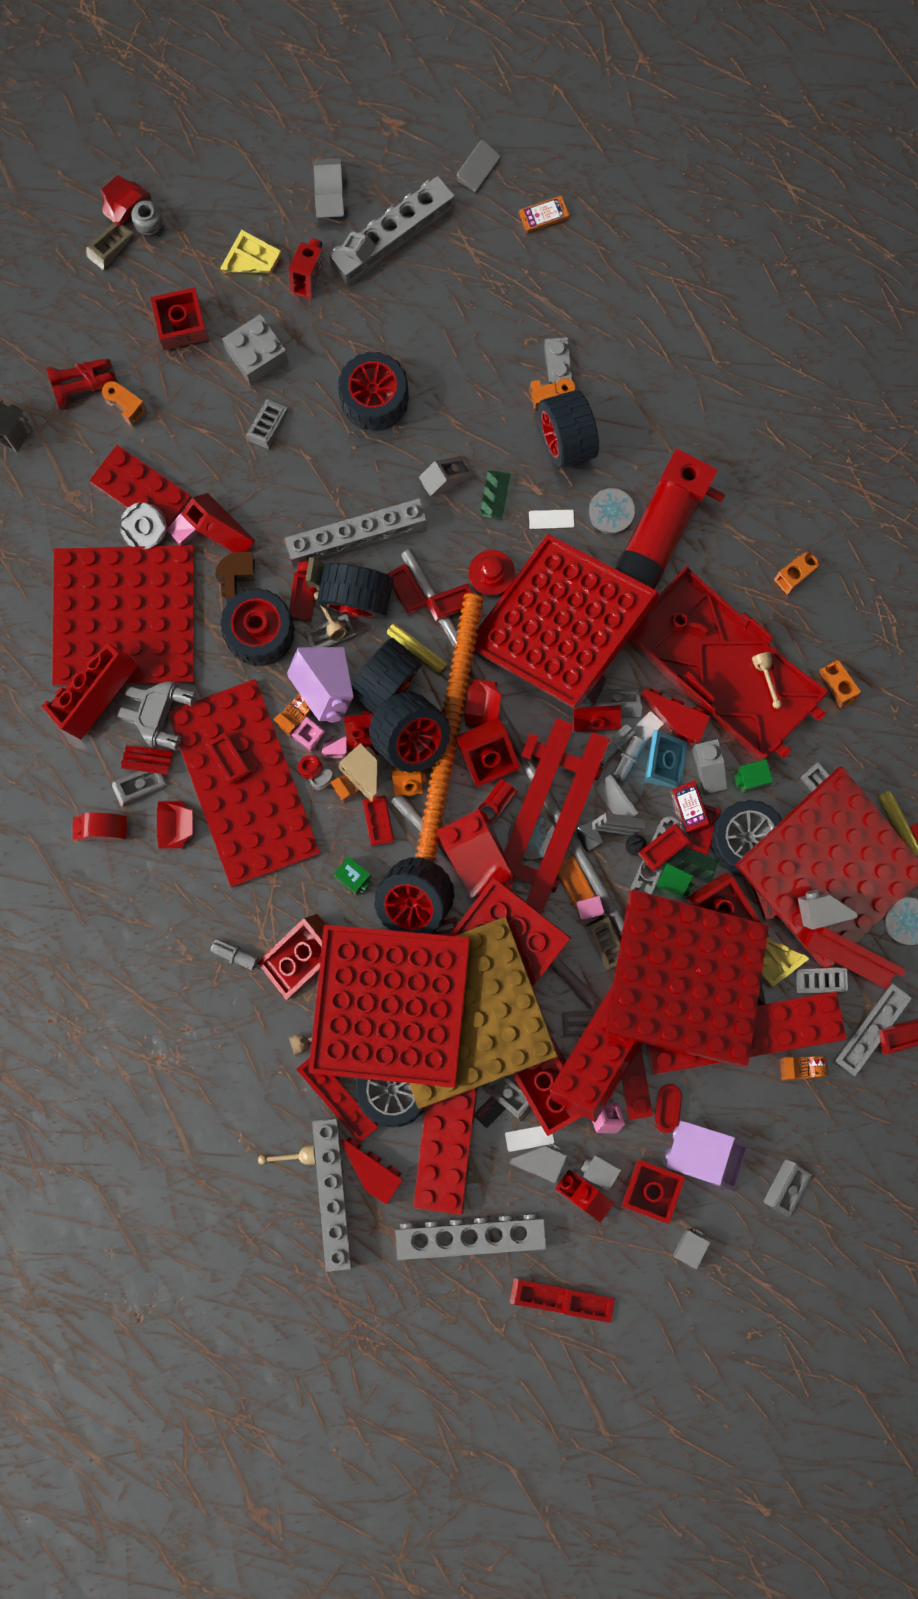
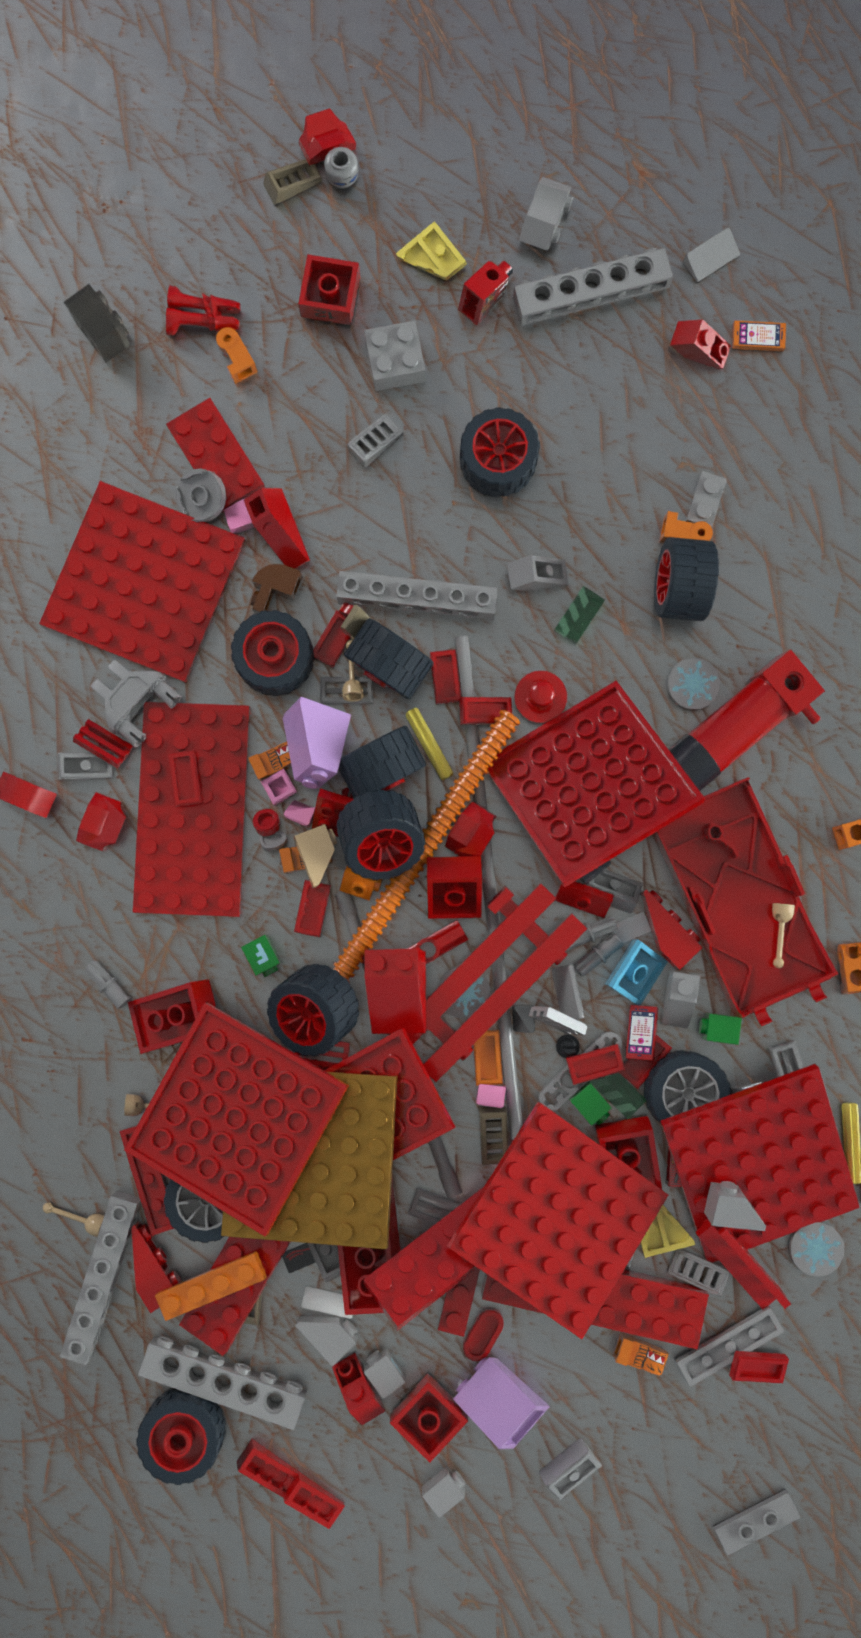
camera: 20 degrees right, 5 degrees up
red wedge [41,643,138,740] -> none
light grey slope [340,231,375,263] -> none
white sticker [529,510,574,529] -> none
bright pink slope [593,1103,625,1134] -> none
none -> wheel [136,1389,226,1485]
none -> orange plate [155,1251,267,1321]
none -> red slope [670,319,731,369]

